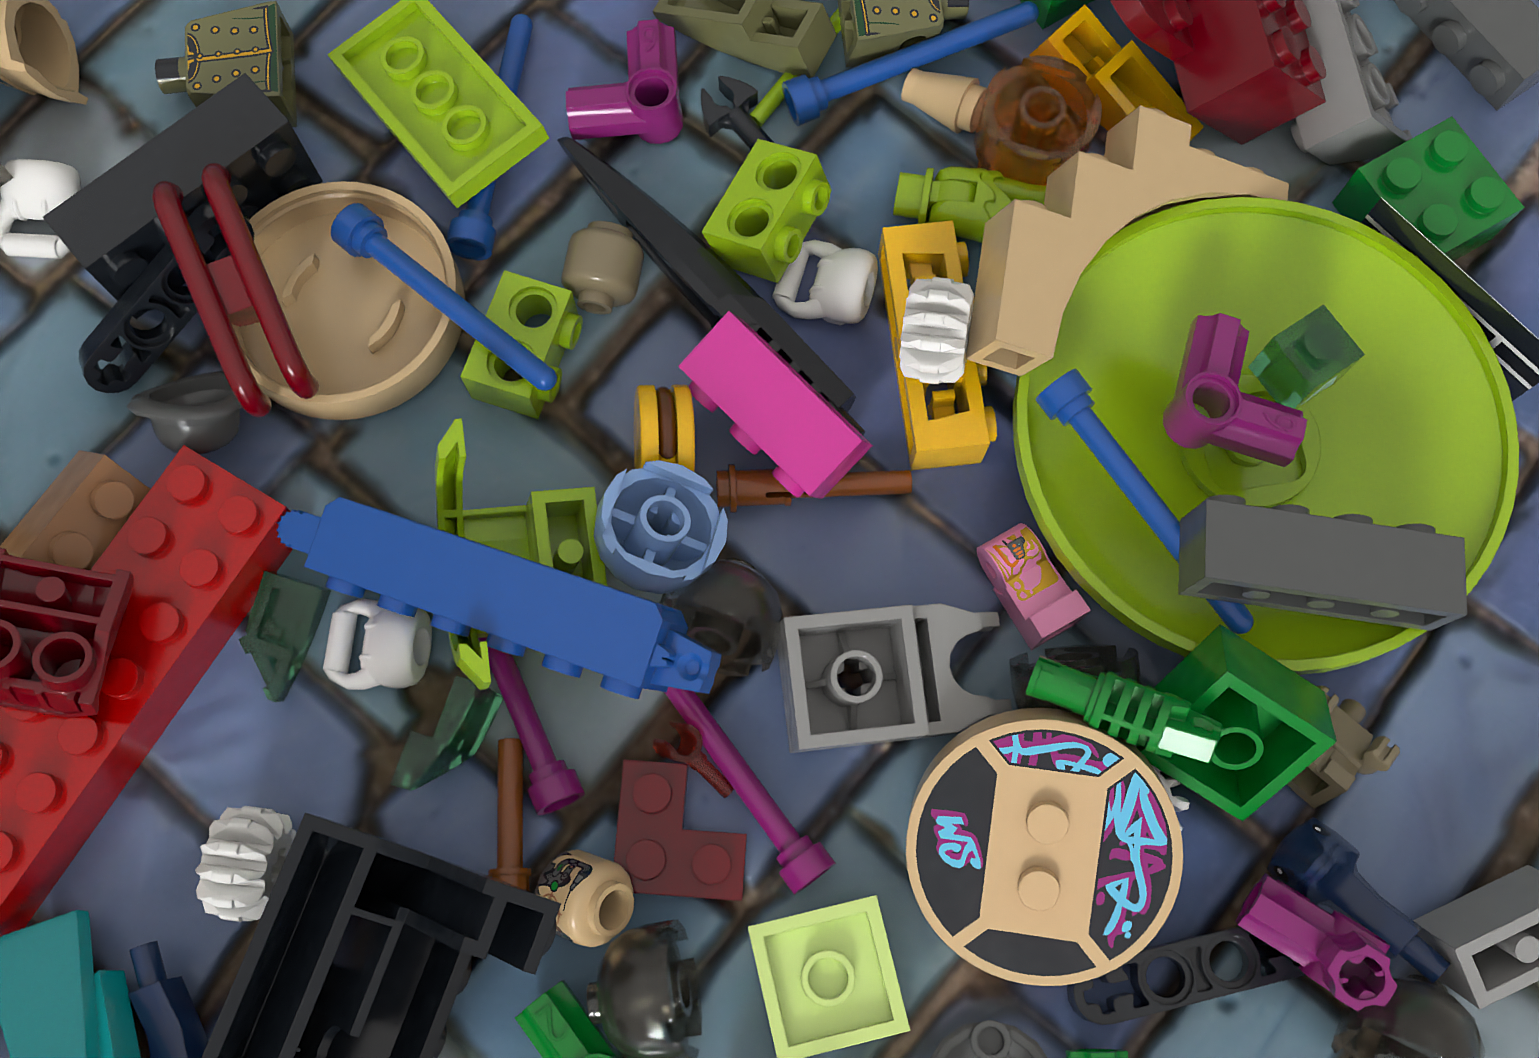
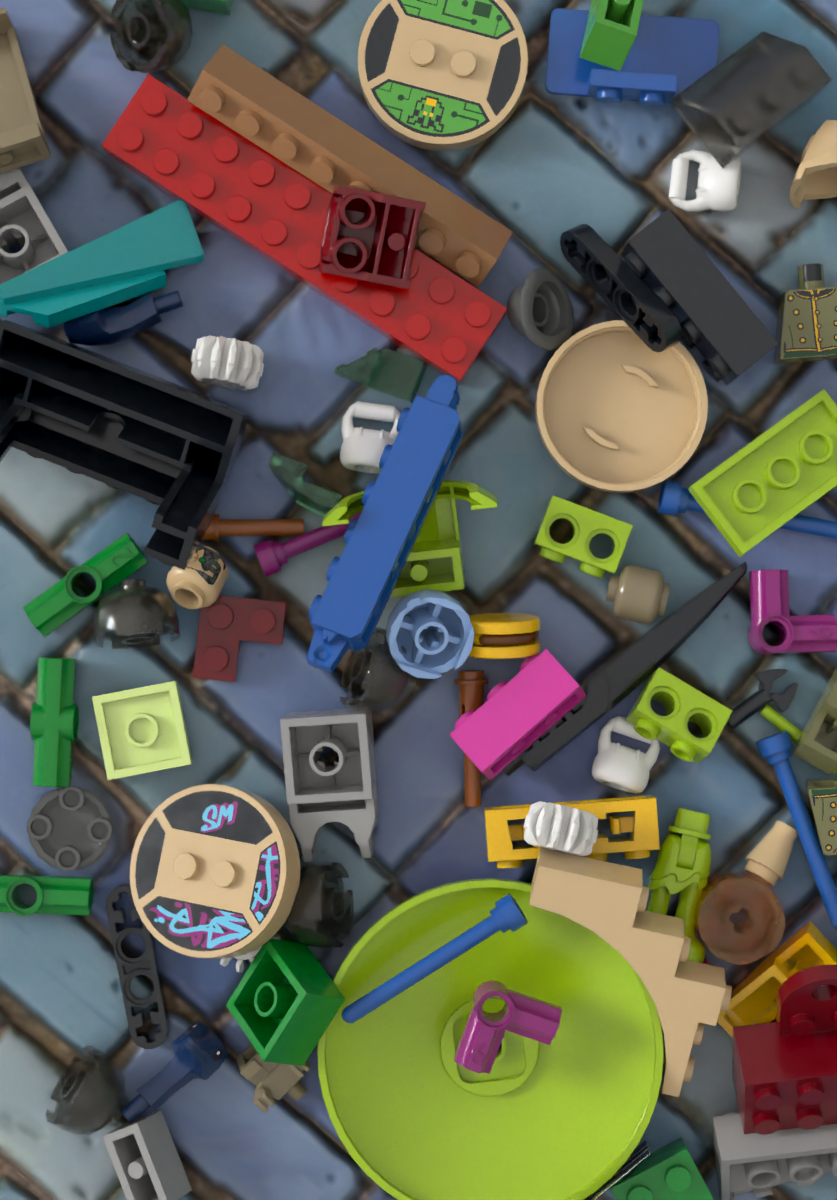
camera: 90 degrees right, 15 degrees up
dark red piece [152,163,319,417] -> none
blue piece [331,203,557,391] -> none
clear red hand [653,721,734,798] -> none
magenta piece [664,687,836,895] -> none
bright pink leg [977,523,1091,651] -> none
green hinge [1026,655,1222,763] -> none
dark grey brick [1178,495,1467,631] -> none
magenta piece [1236,873,1398,1012] -> none
clear green brick [1248,304,1365,409] -> none

